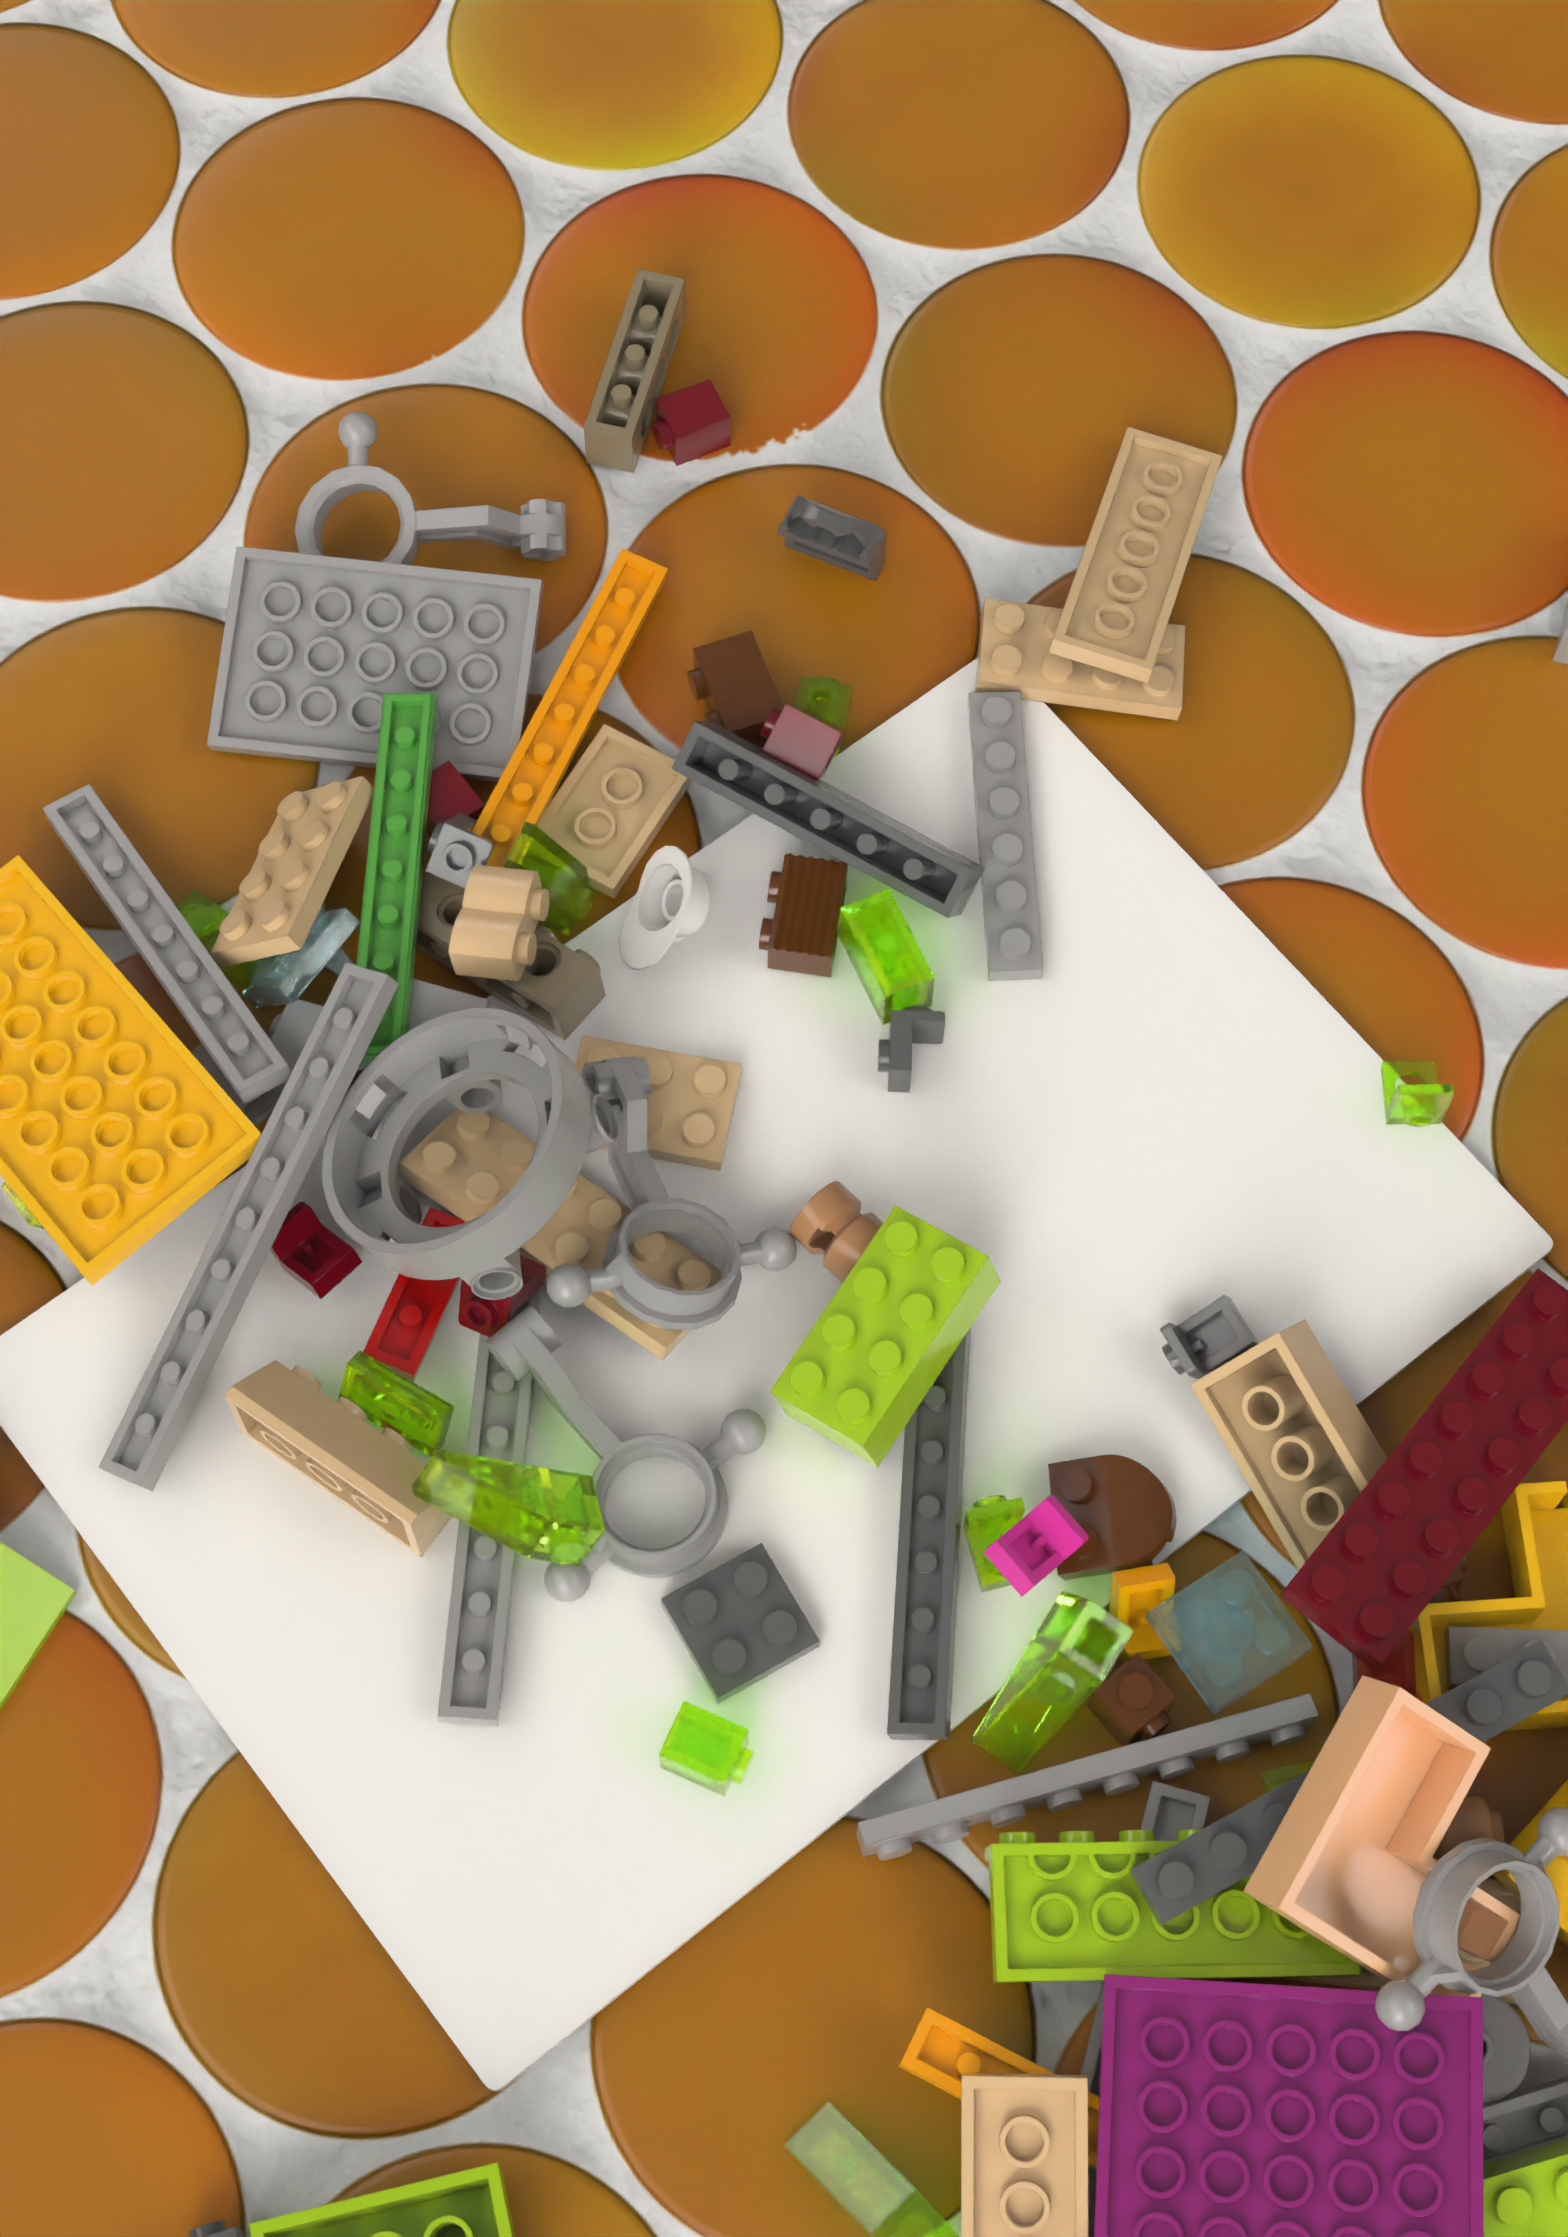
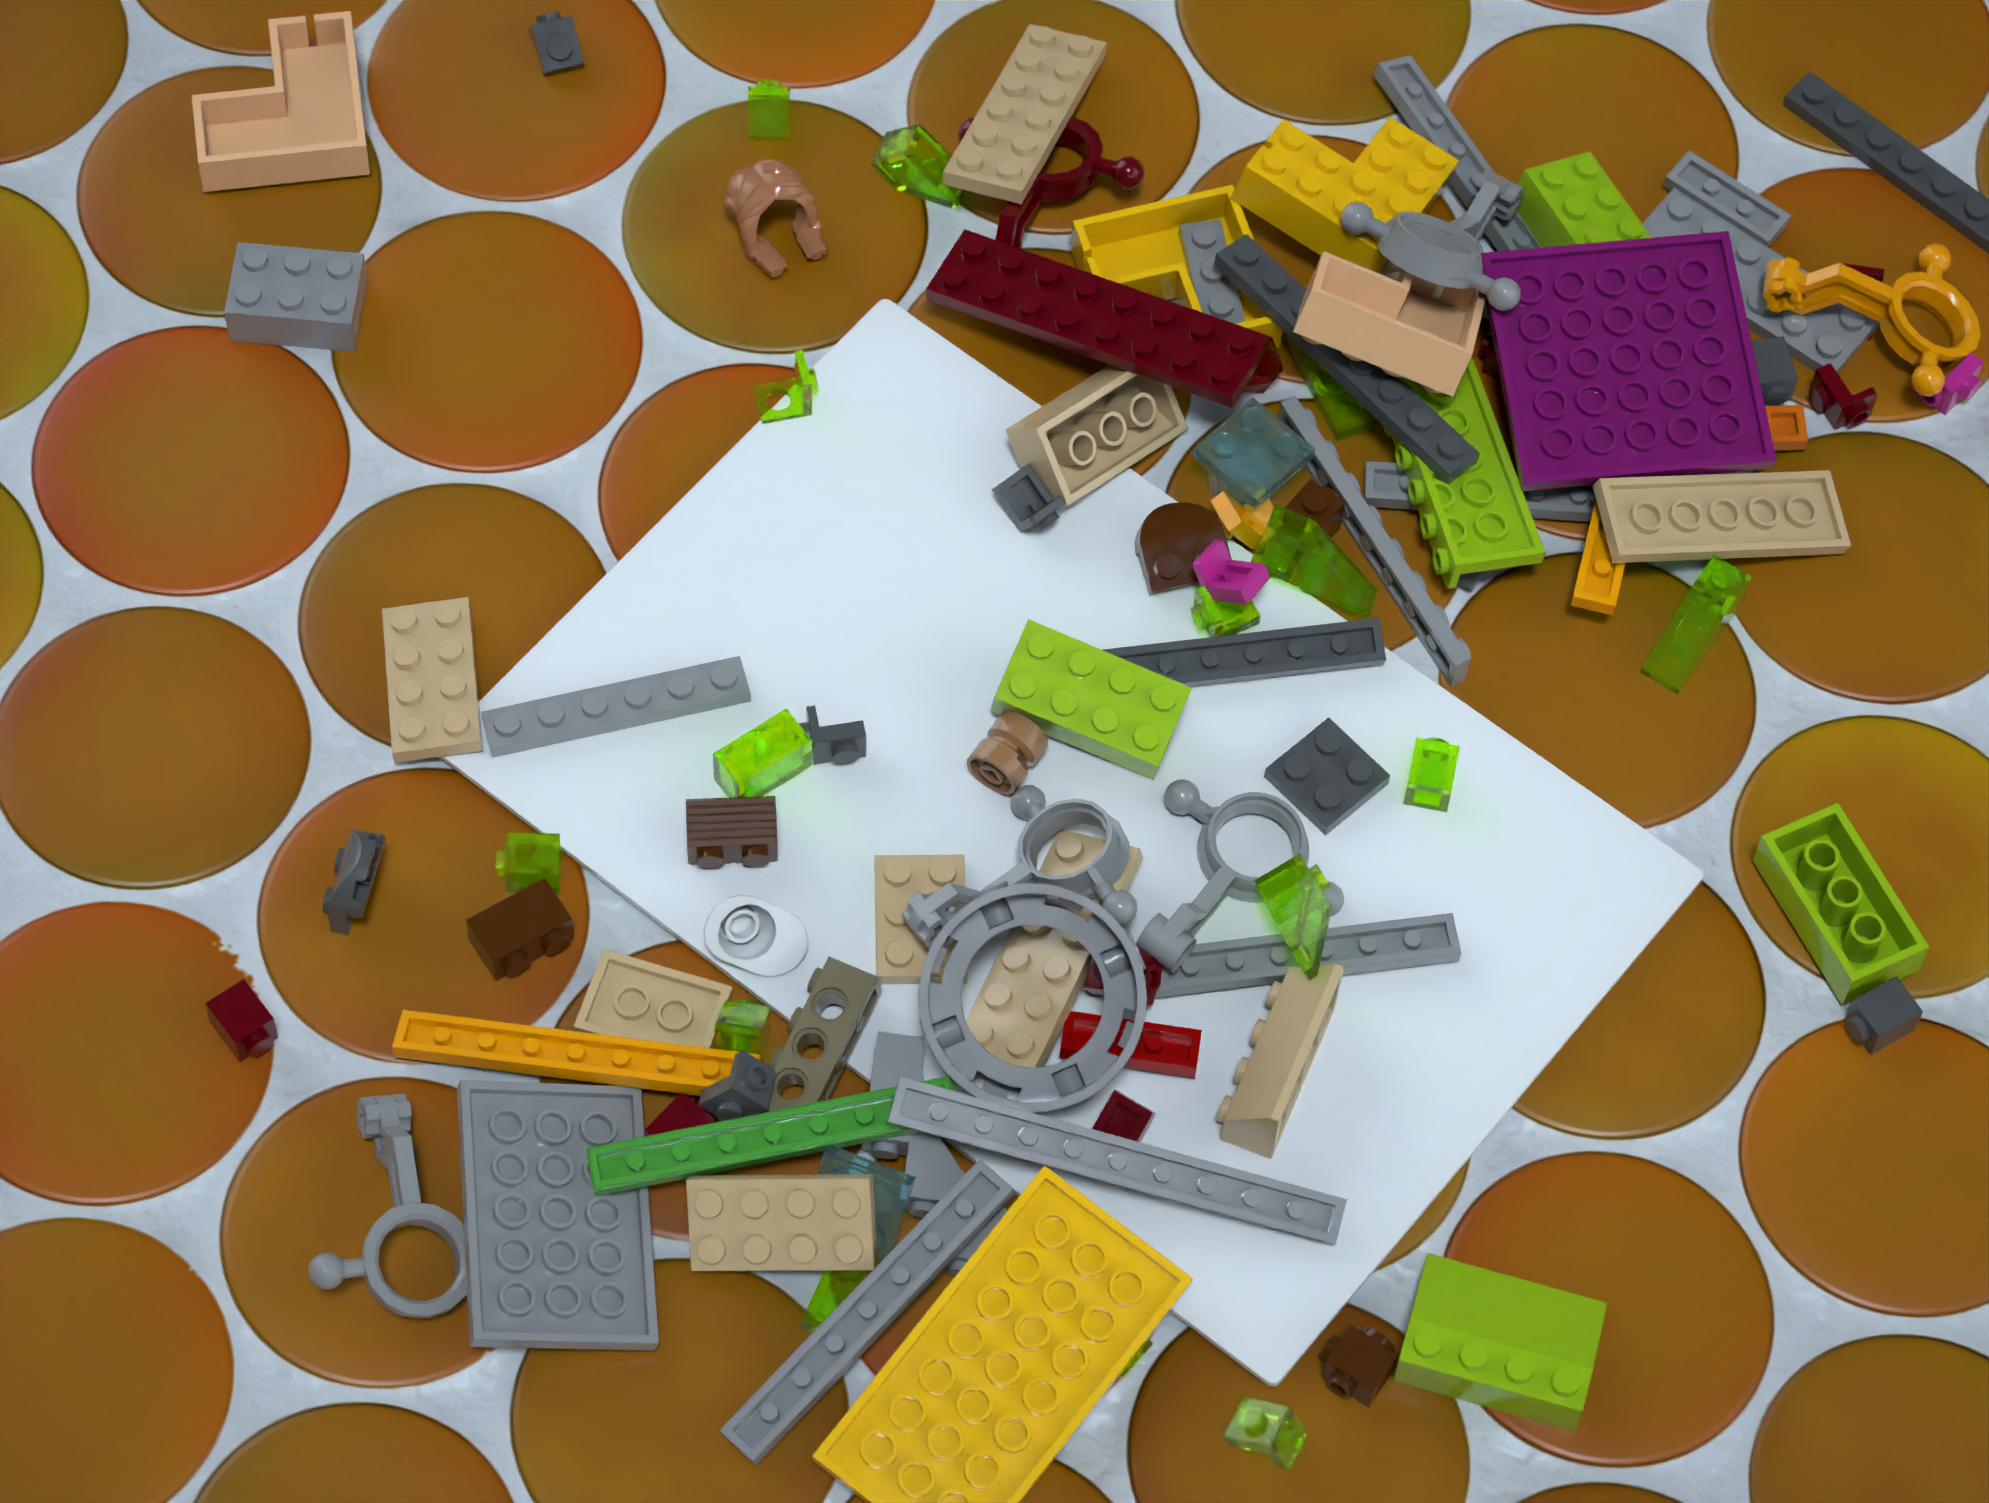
camera: 105 degrees left, 5 degrees down
clear neon green plate [338,1350,455,1457] -> none
tan brick [448,865,550,981] -> none
dark tan brick [584,269,686,473] -> none
dark grey brick [672,721,985,918] -> none
brick [760,701,847,780] -> none
tan plate [1049,427,1222,683] -> none

